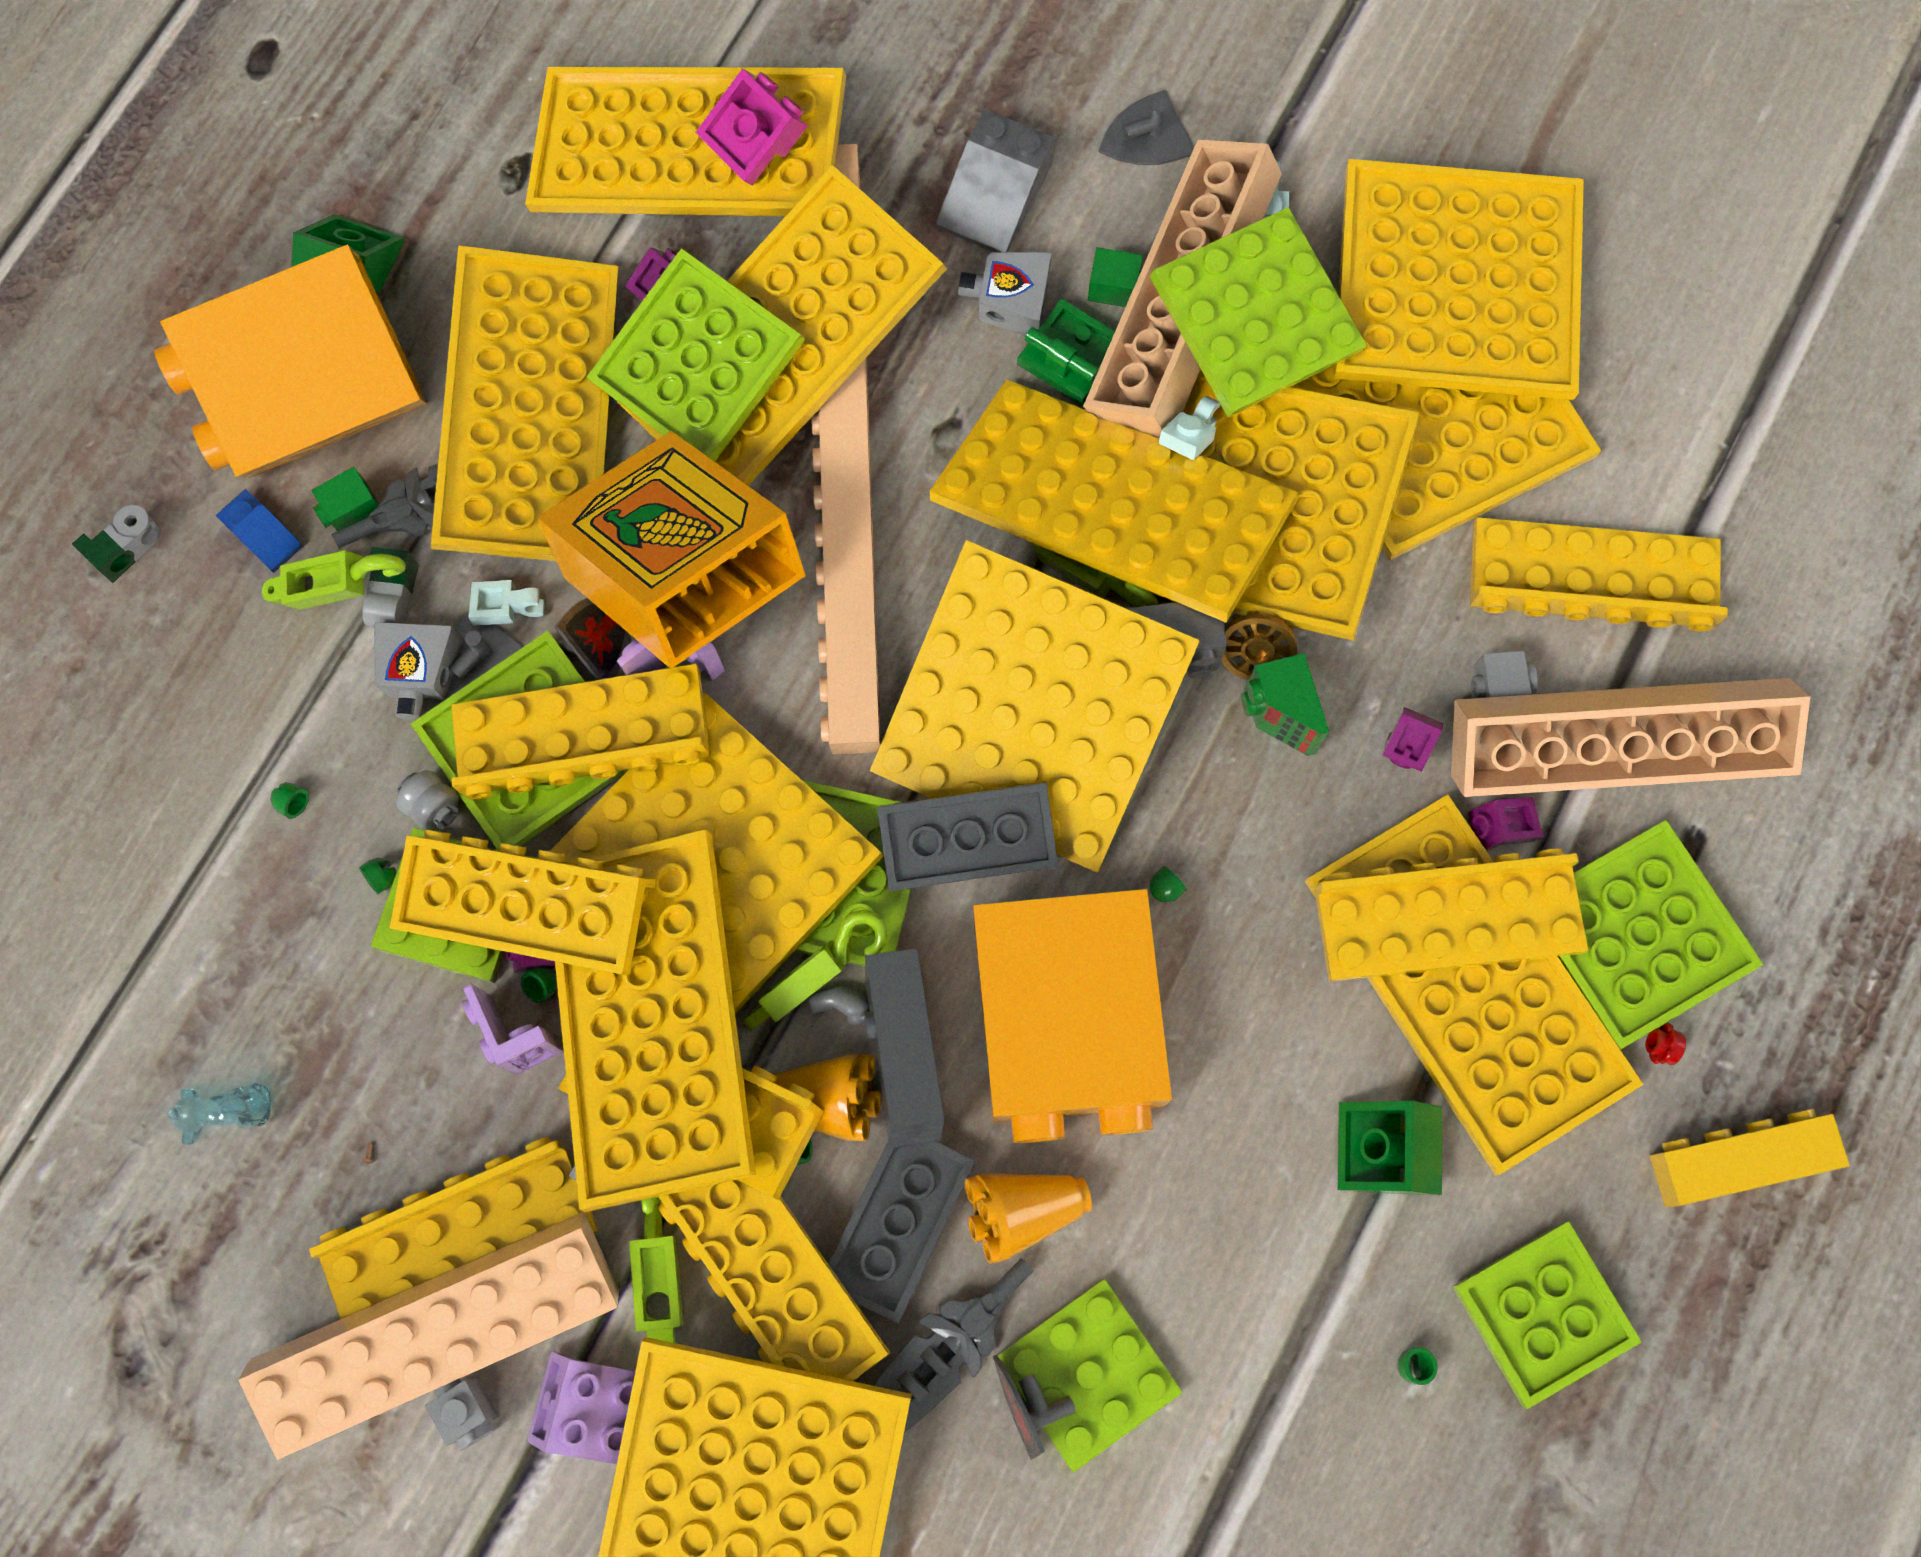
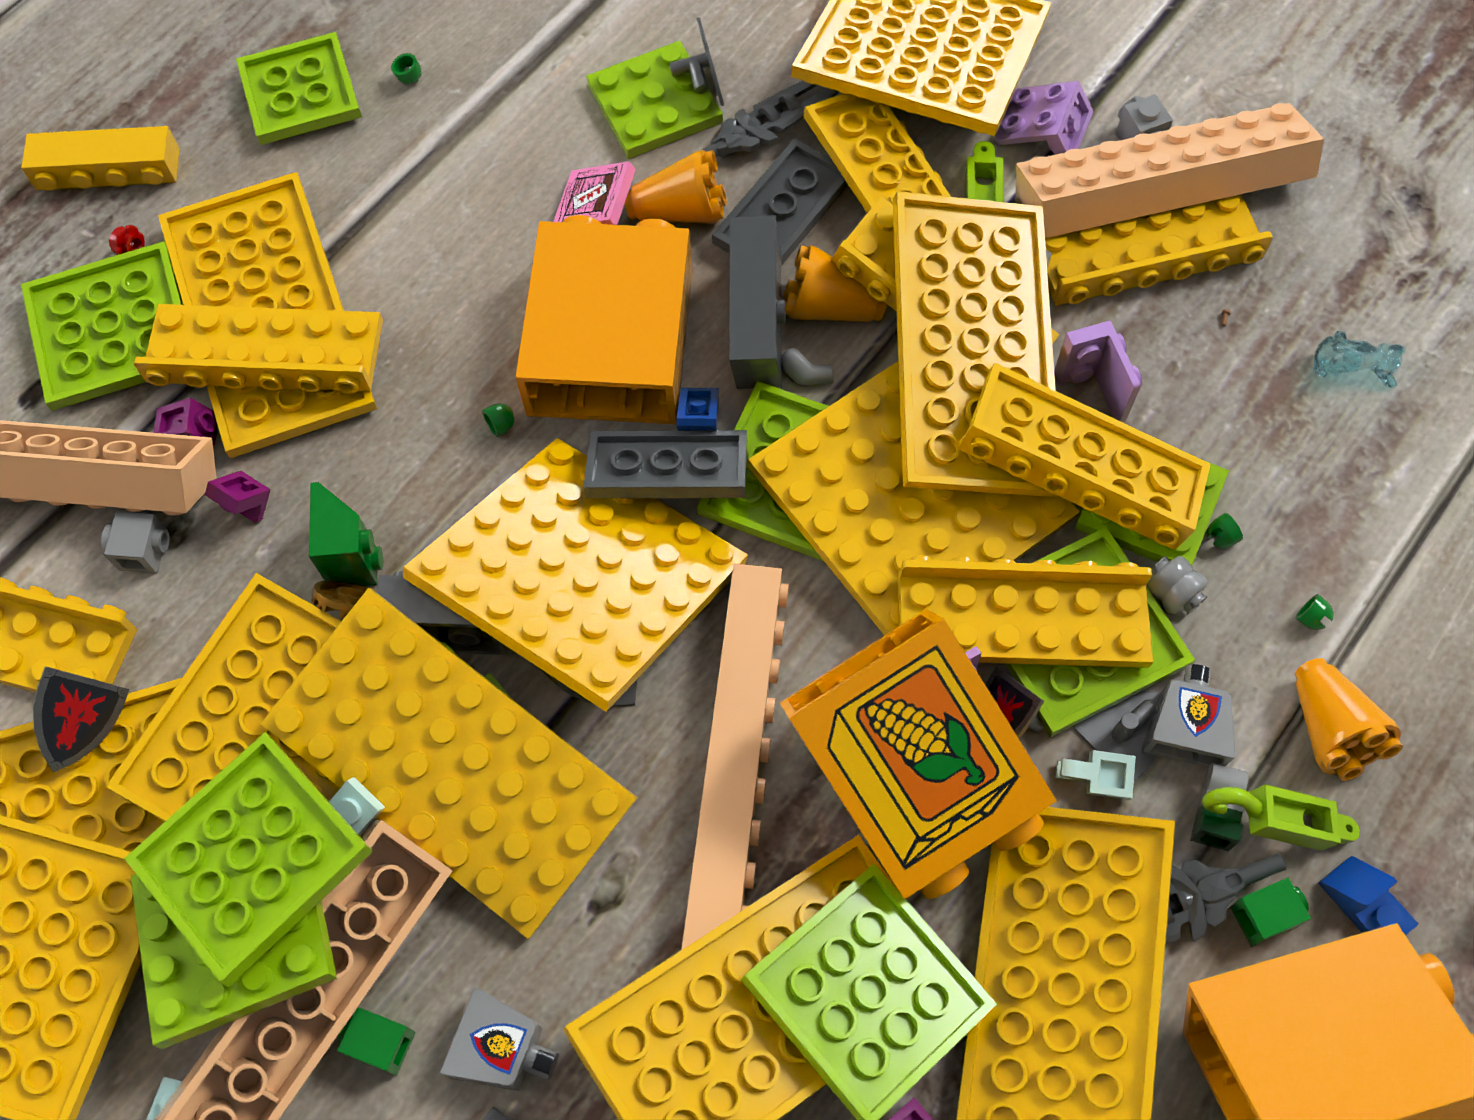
camera: 170 degrees left, 10 degrees down
lime piece [743,910,887,1031] -> none
green plate [1017,298,1115,405] -> none
green slope [1337,1101,1442,1195] -> none
none -> shield [32,666,130,772]
none -> lime plate [124,732,373,987]
none -> bright pink tile [553,161,636,225]
none -> blue slope [677,388,719,430]
none -> light orange cone [1295,658,1403,781]

